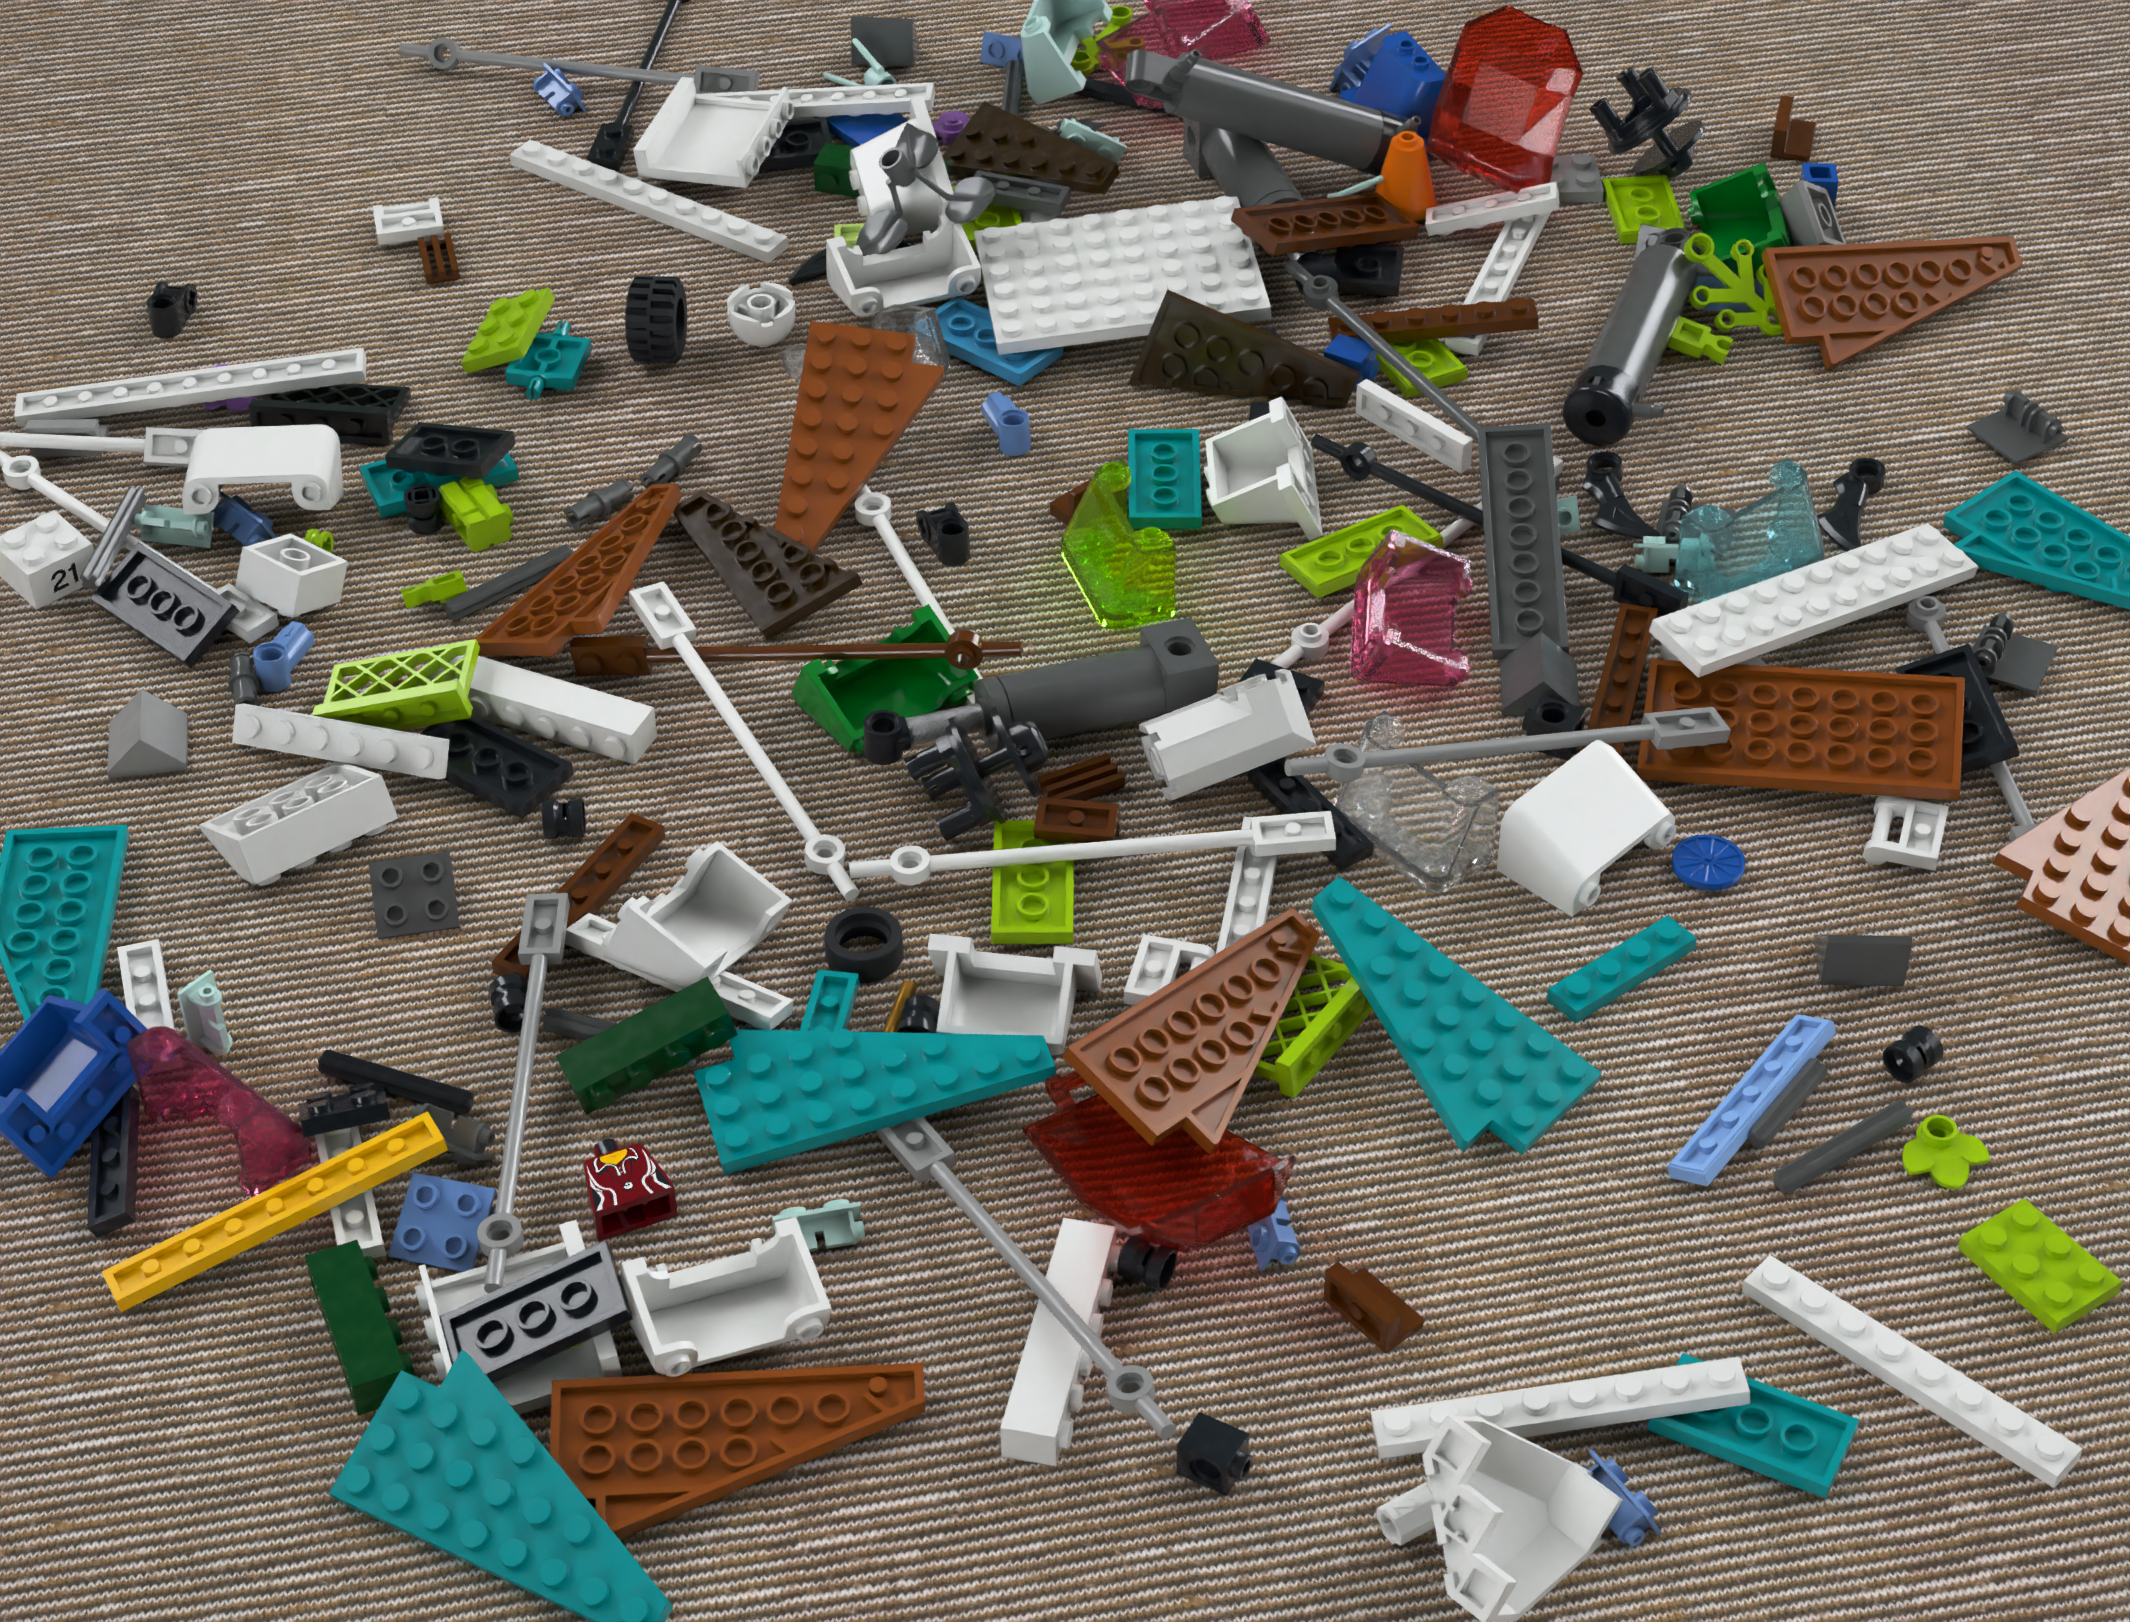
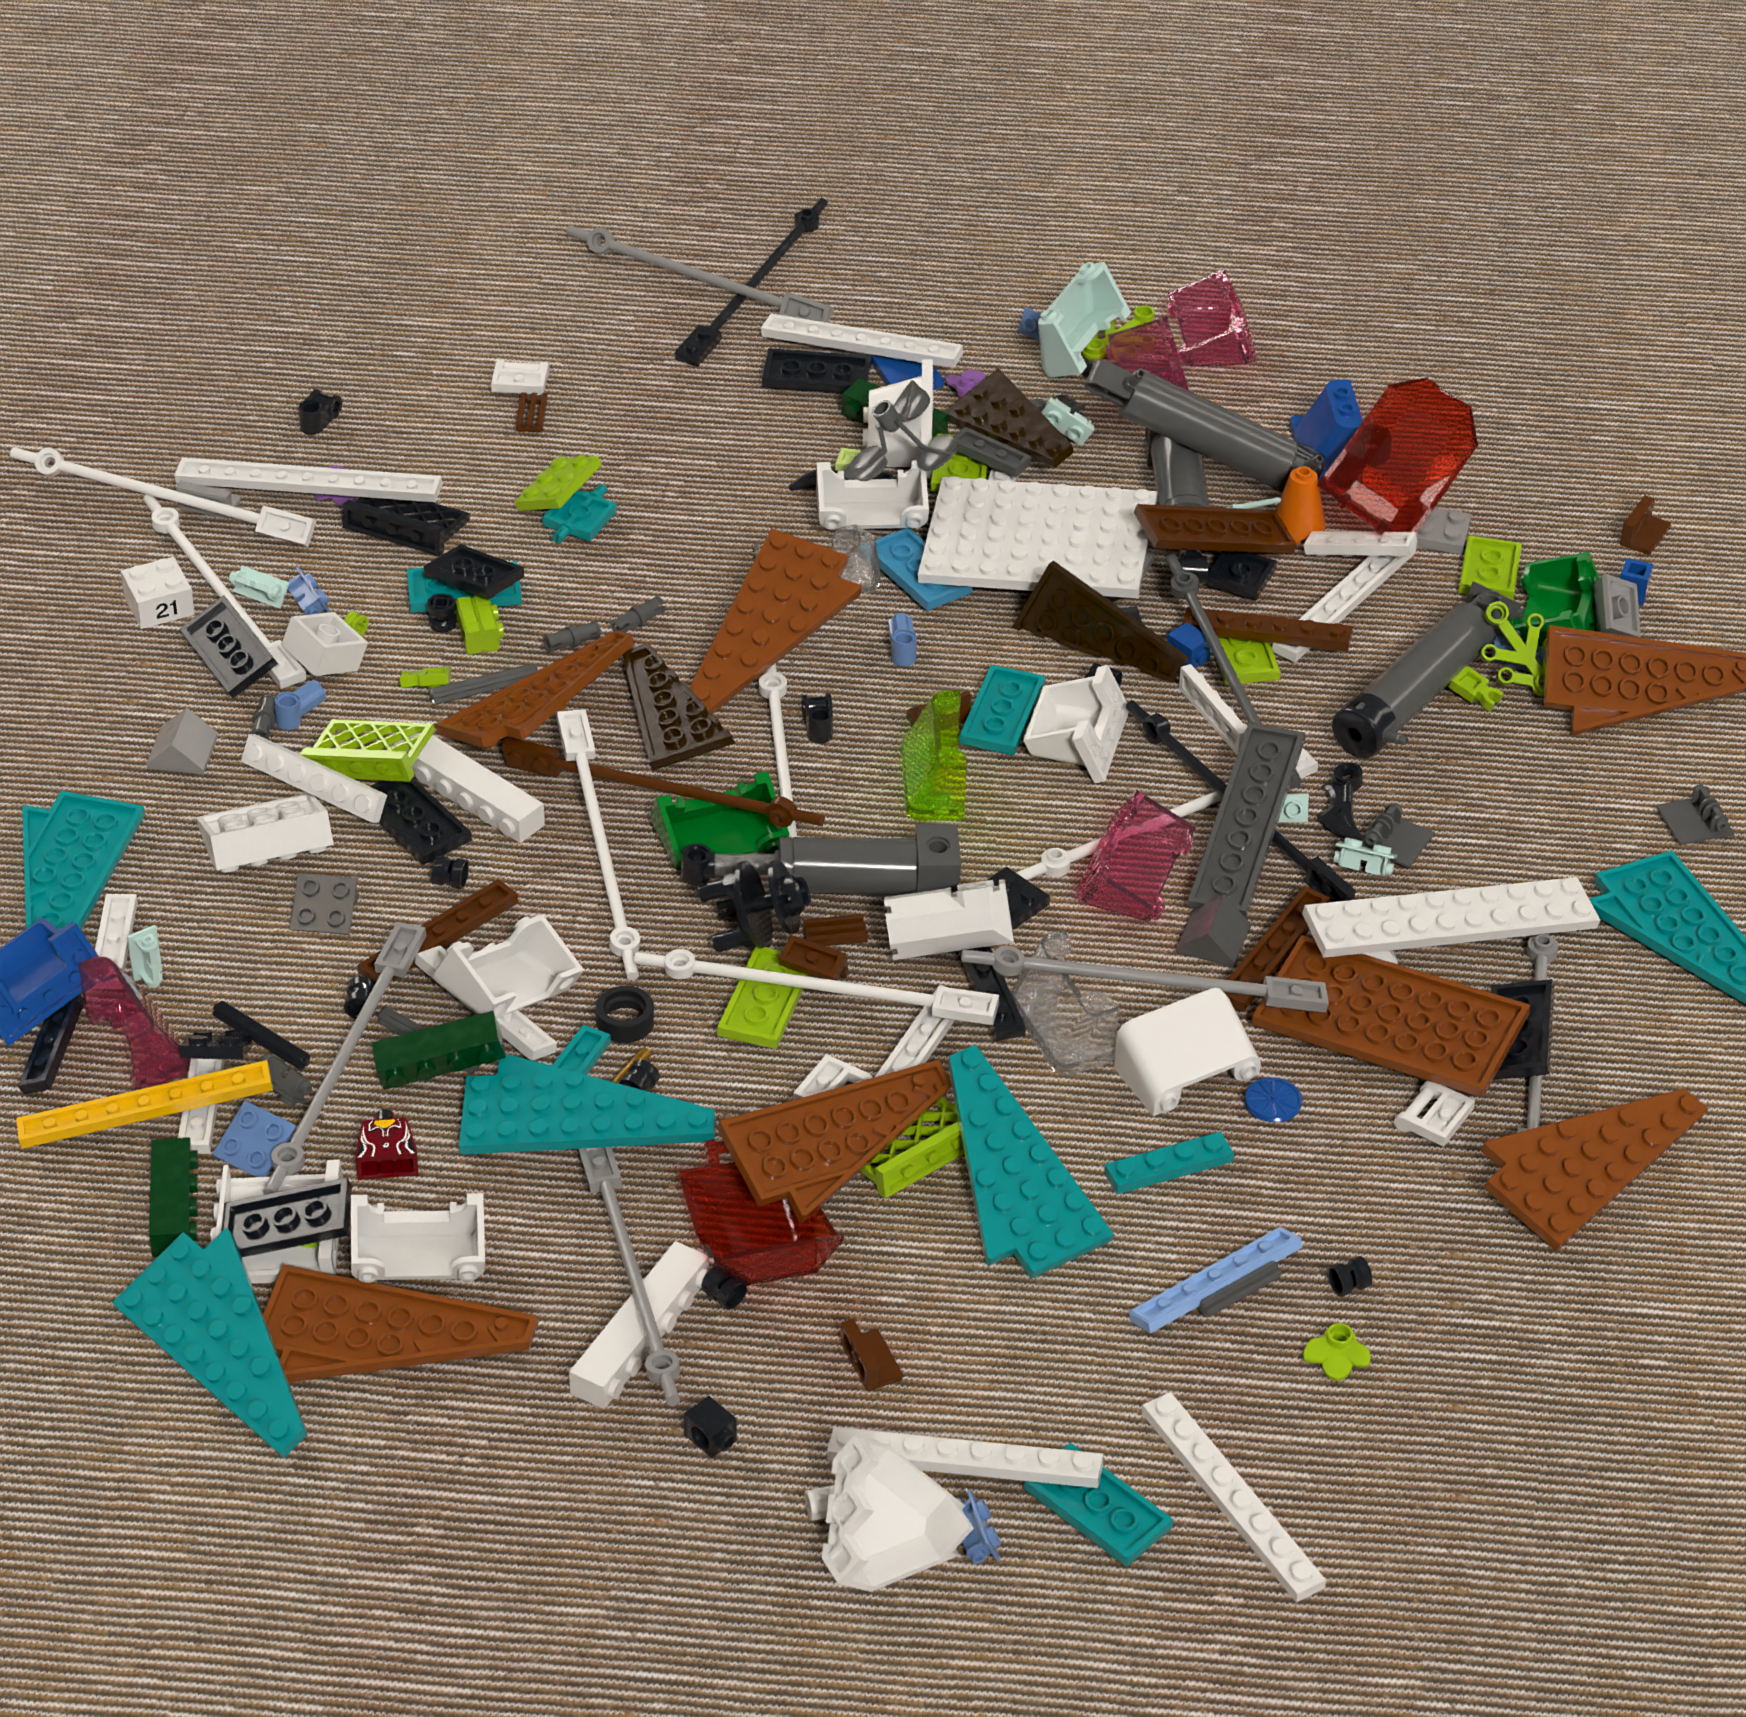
camera: 15 degrees right, 0 degrees up
axle [80,486,147,590] -> none
white windscreen [182,424,344,515] -> none
white plate [510,140,788,263] -> none
medium blue hinge [533,62,587,116] -> none
black tyre [625,275,687,363] -> none
white panel [633,77,794,188] -> none
white cylinder [727,282,795,347] -> none
light aqua hinge [772,1199,865,1252] -> none
light aqua plant [823,38,896,87] -> none
dark grey slope [851,16,919,67] -> none
white windscreen [927,934,1102,1055] -> none
dark grey axle [1001,60,1024,117] -> none
medium blue hinge [1240,1175,1300,1271] -> none
lime tile [1279,505,1444,599] -> none
medium blue hinge [1329,23,1392,91] -> none
black brick [1522,695,1586,761] -> none
black piece [1589,66,1705,179] -> none
clear light blue windscreen [1674,458,1825,603] -> none
dark grey axle [1773,1100,1913,1194] -> none
dark grey slope [1814,934,1912,986] -> none
black piece [1815,458,1886,551] -> none
lime plate [1957,1198,2122,1334] -> none
dark grey hinge [1972,612,2058,694] -> none

